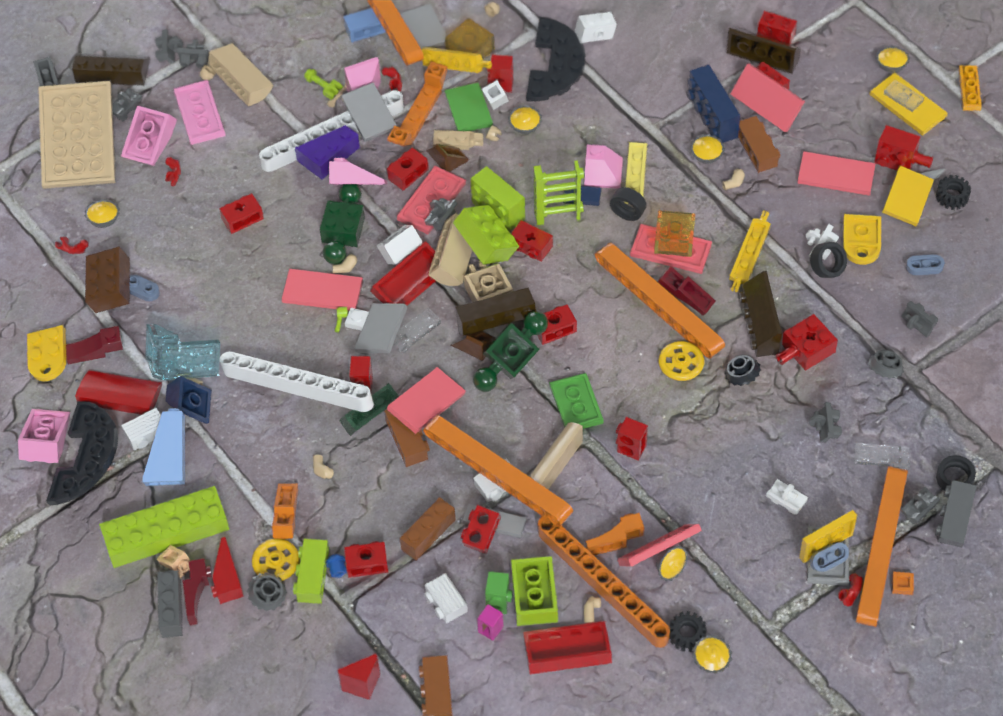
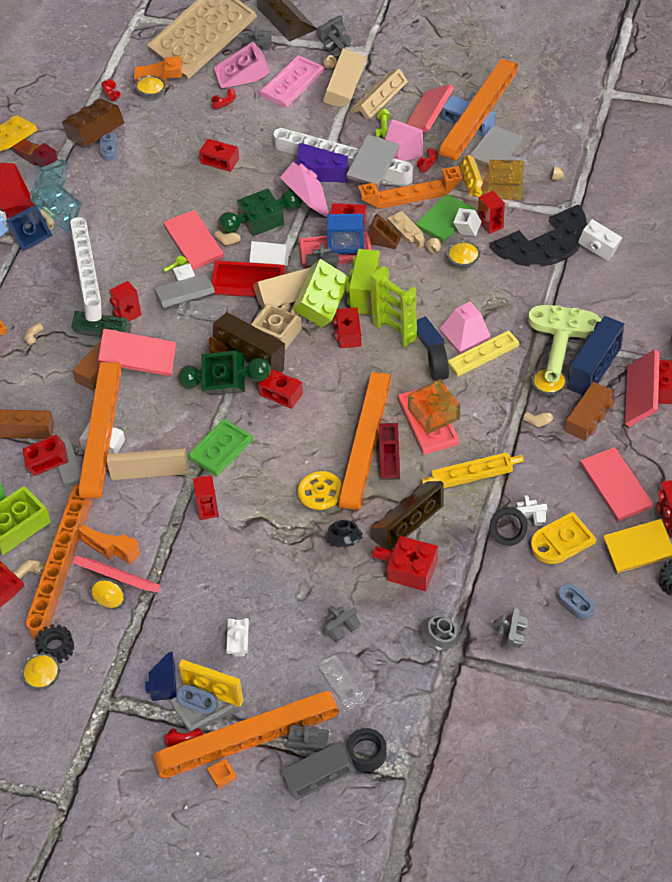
camera: 55 degrees right, 5 degrees down
none -> orange slope [134,57,183,82]
none -> clear blue slope [145,652,177,701]
none -> blue piece [327,214,364,254]
none -> tan fence [350,68,408,120]
none -> coral tile [406,84,454,132]
none -> yellowish green piece [528,305,601,383]

